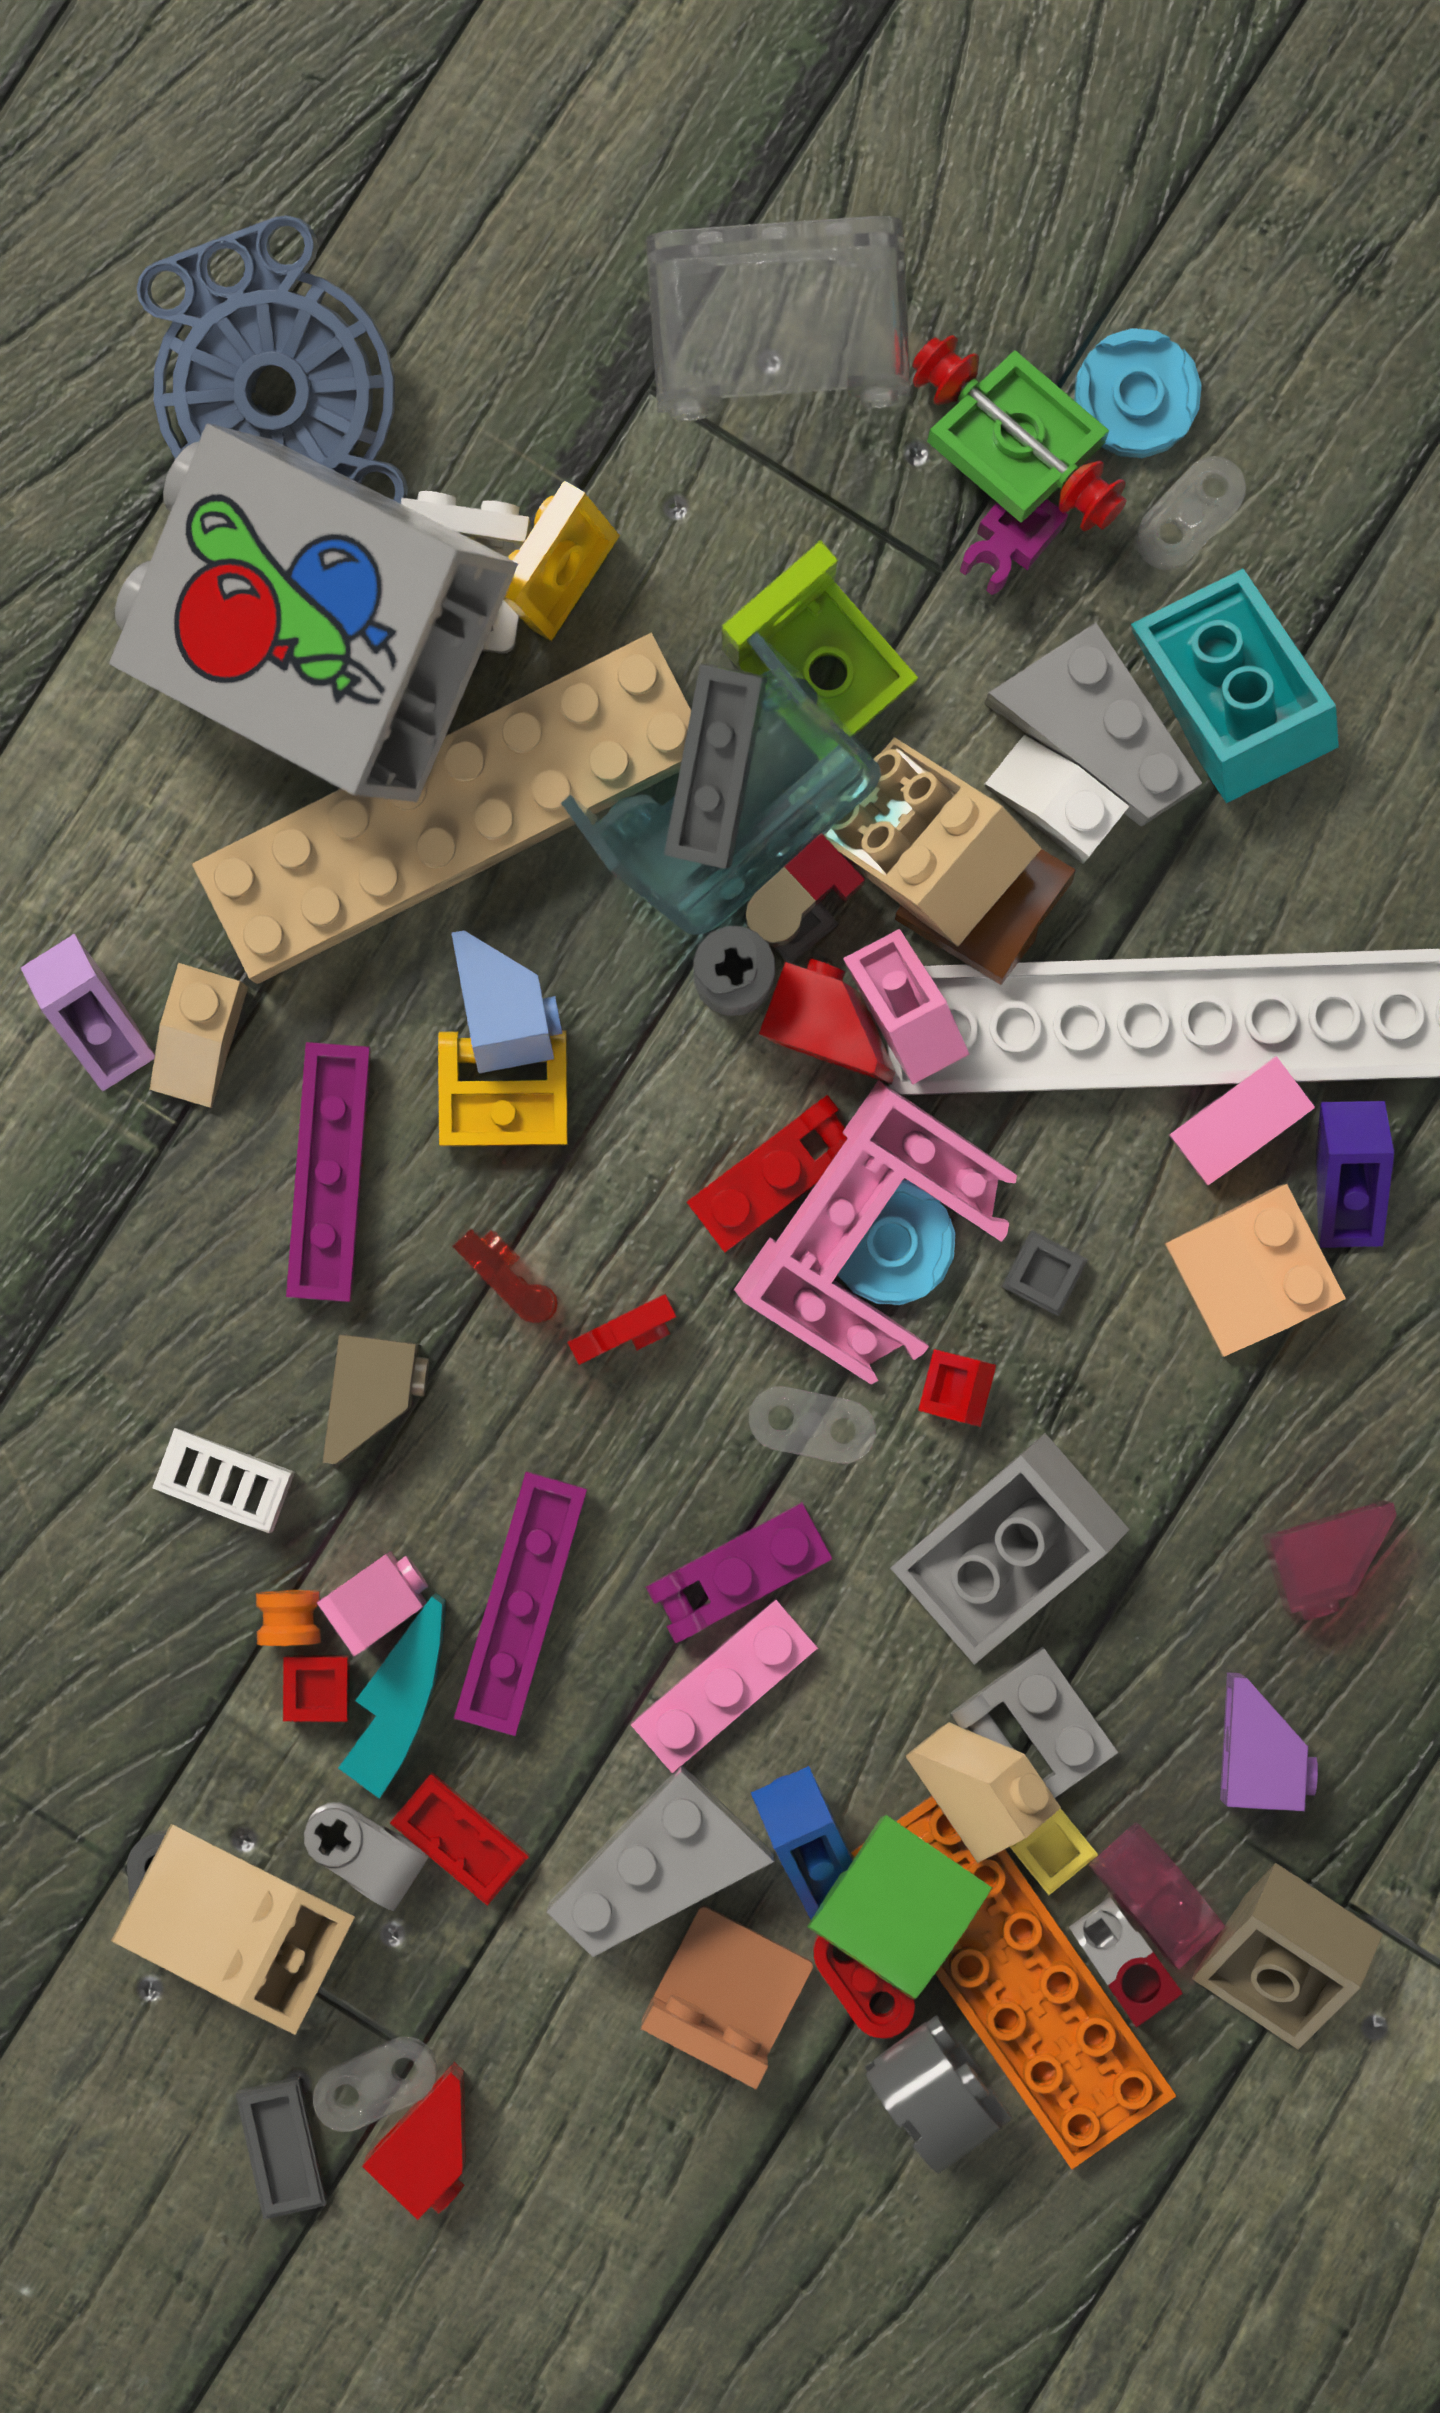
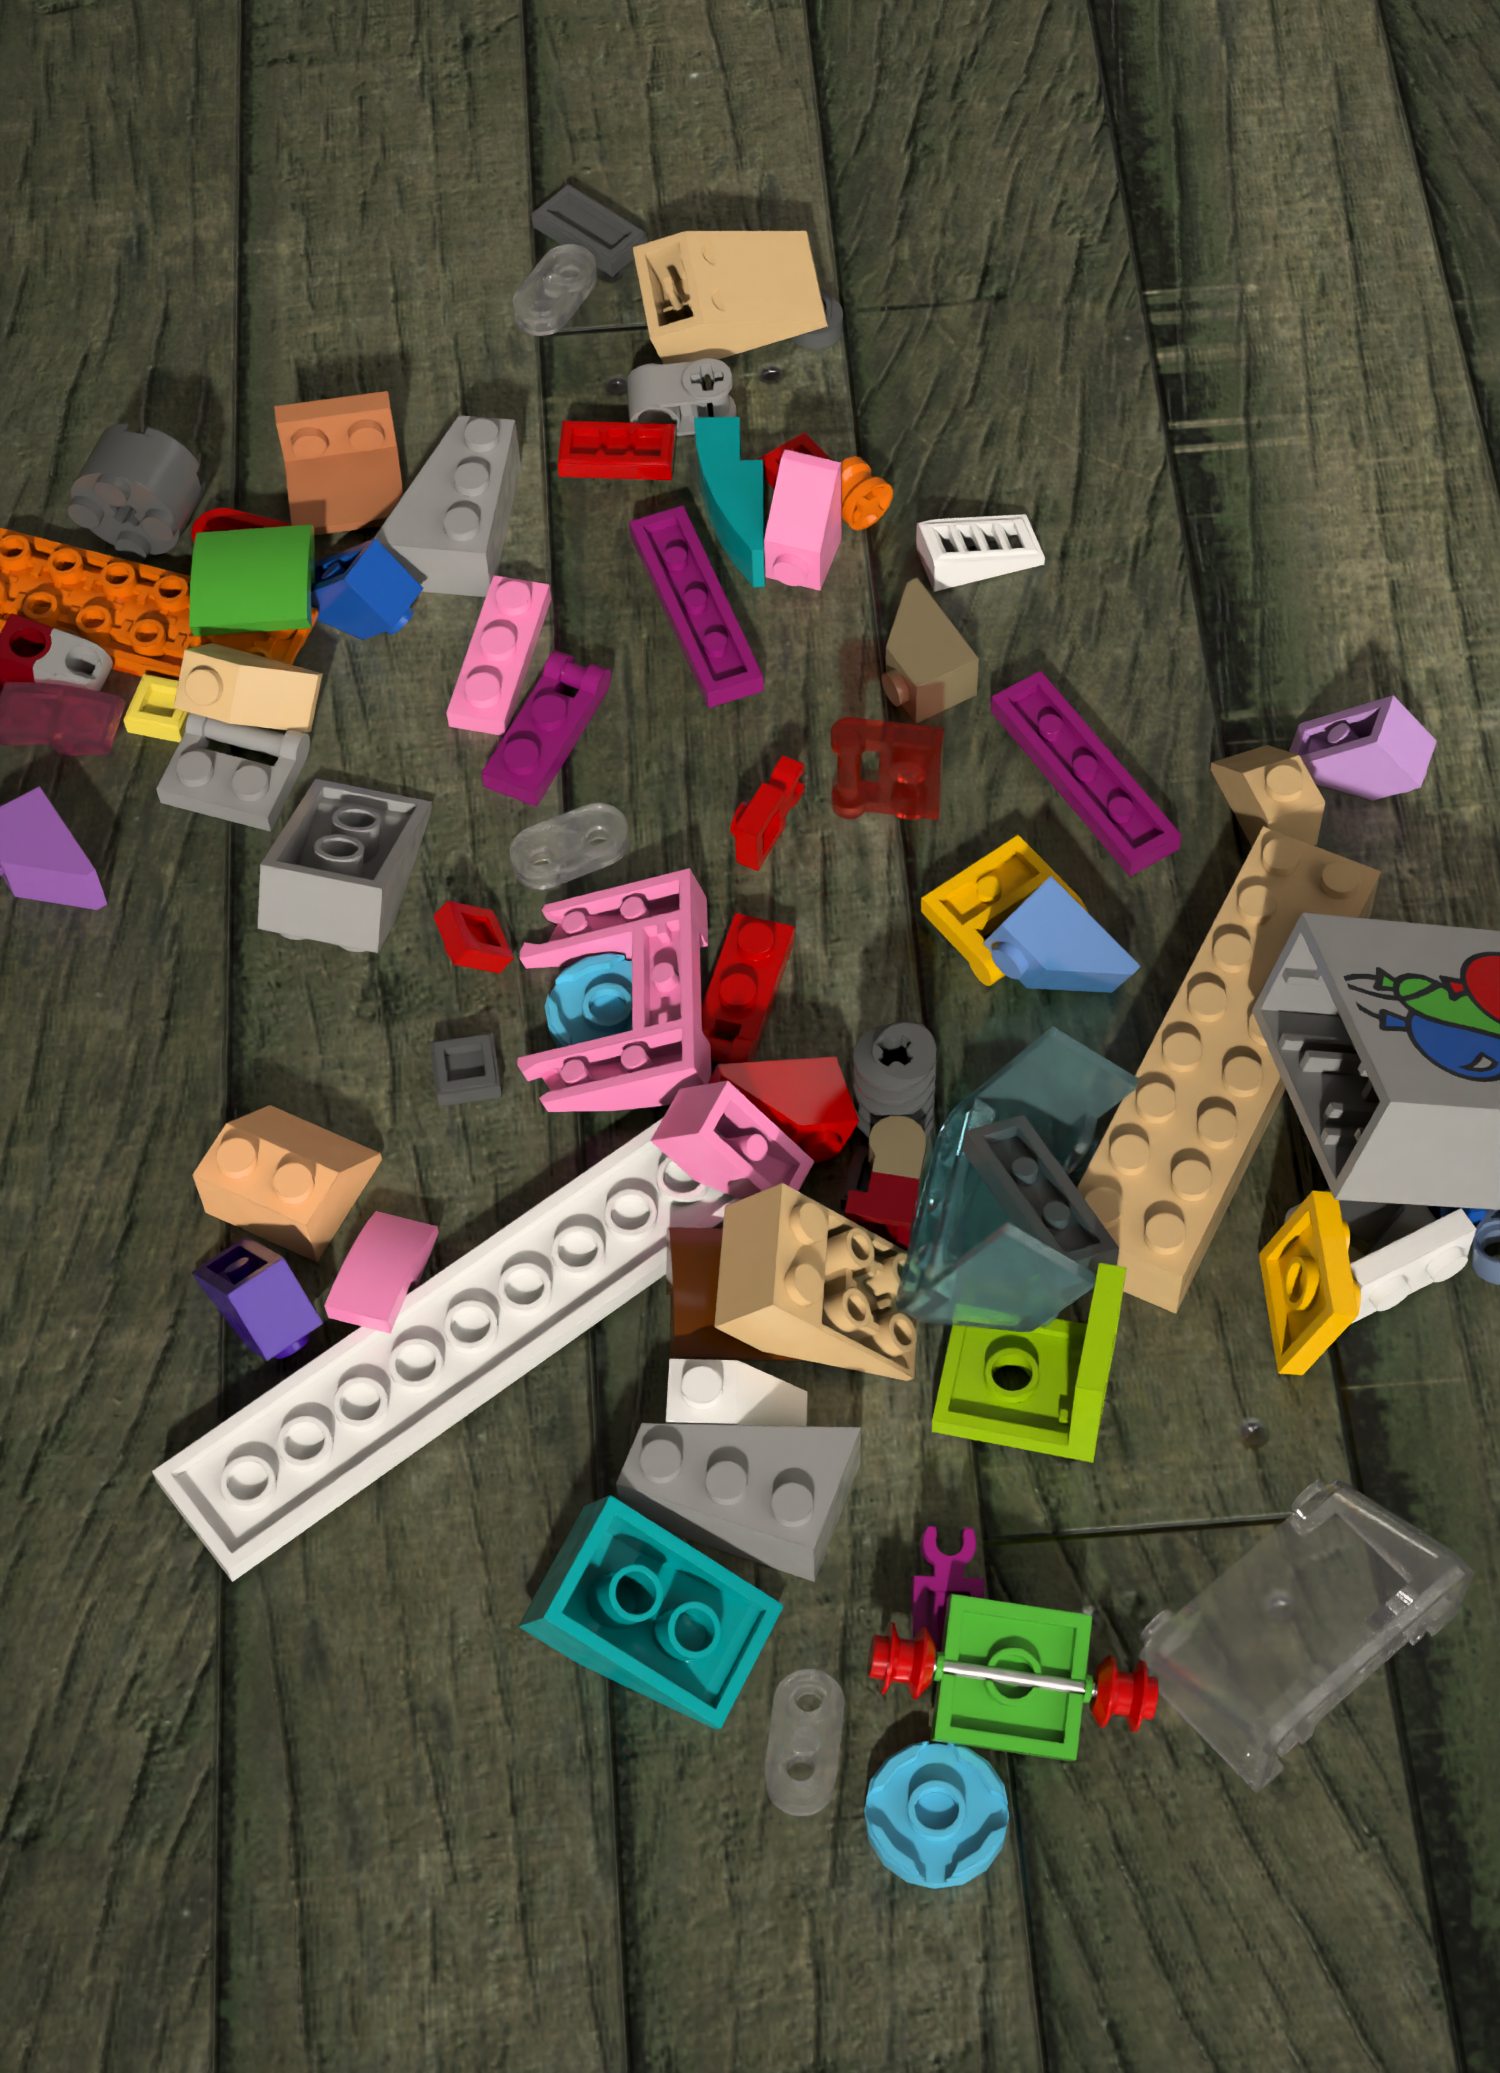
camera: 145 degrees right, 30 degrees down
red slope [362,2062,466,2220] -> none
clear pink slope [1262,1500,1397,1620] -> none

